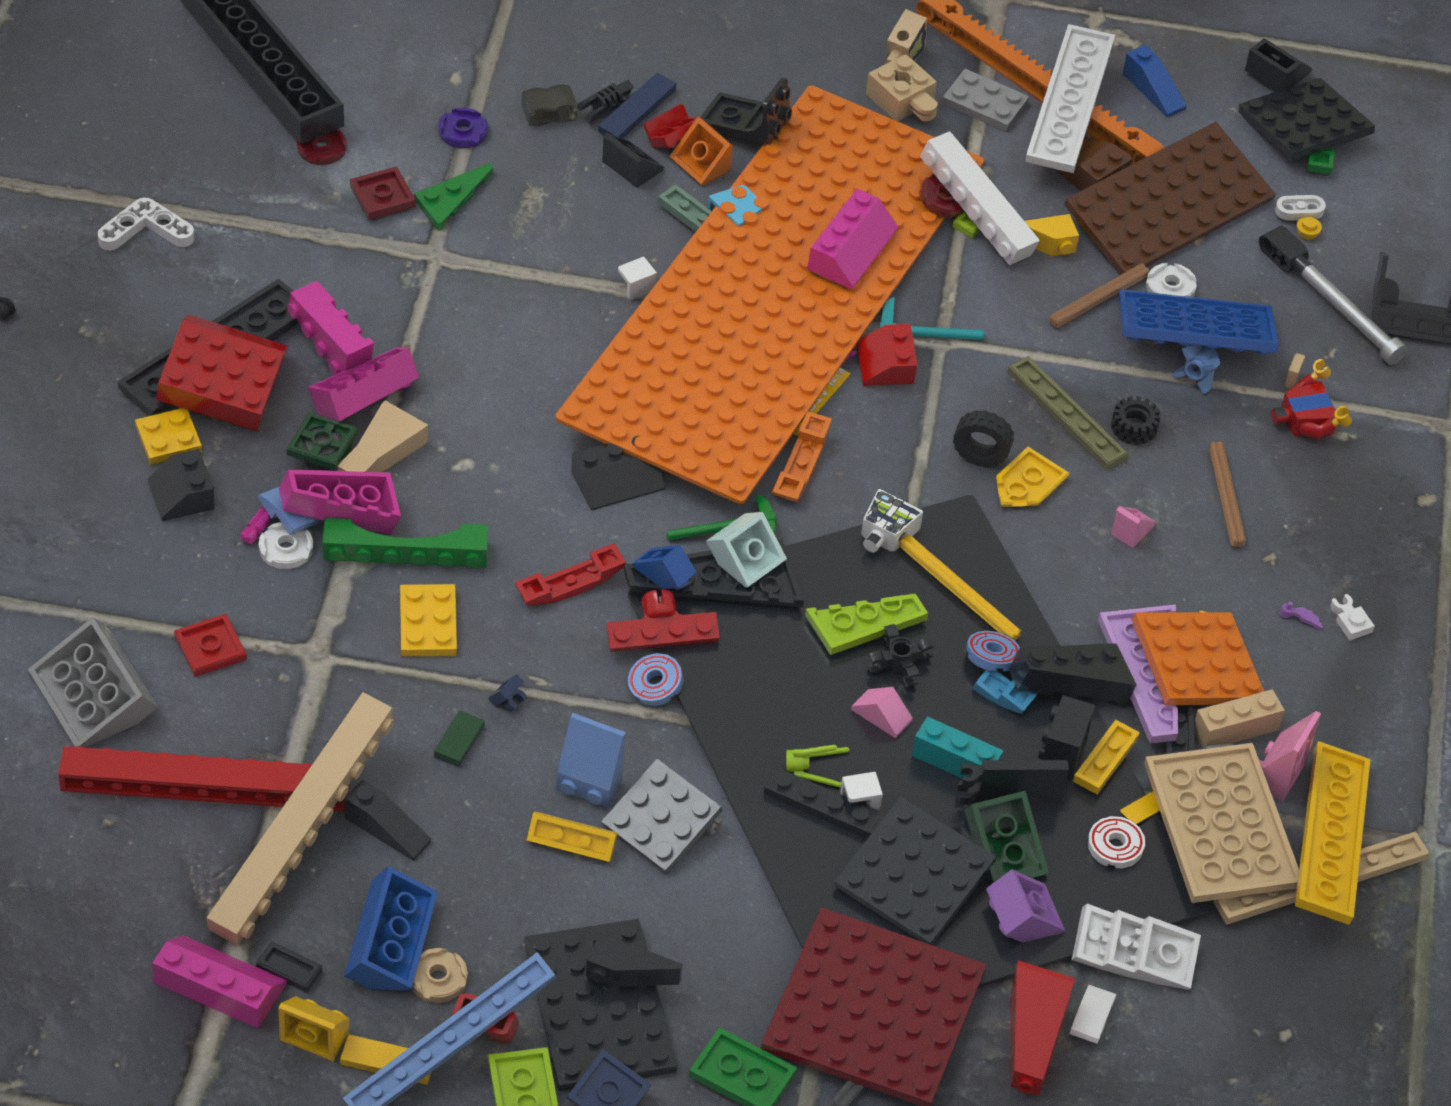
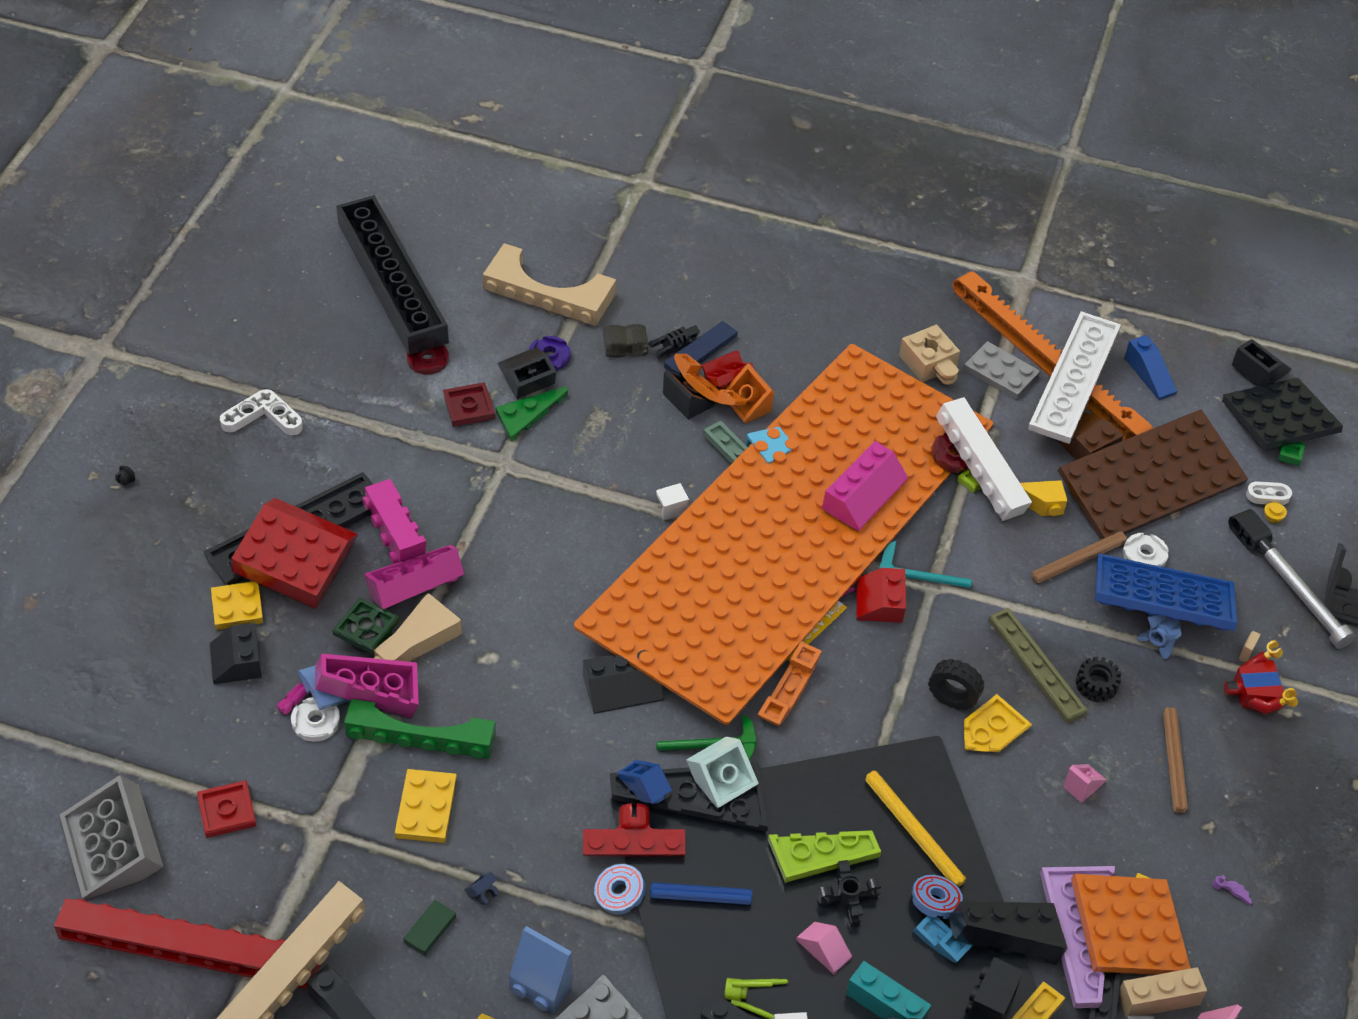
camera: 10 degrees right, 0 degrees up
red slope [515,543,626,605] -> none
black bracket [701,78,792,145] -> none
torso [861,489,923,552] -> none
tan torso [884,9,927,64] -> none
white plate [1330,594,1375,641] -> none
none -> tan arch [483,243,616,326]
none -> black slope [498,347,557,399]
none -> blue axle [650,882,752,905]
none -> orange slope [674,354,747,405]

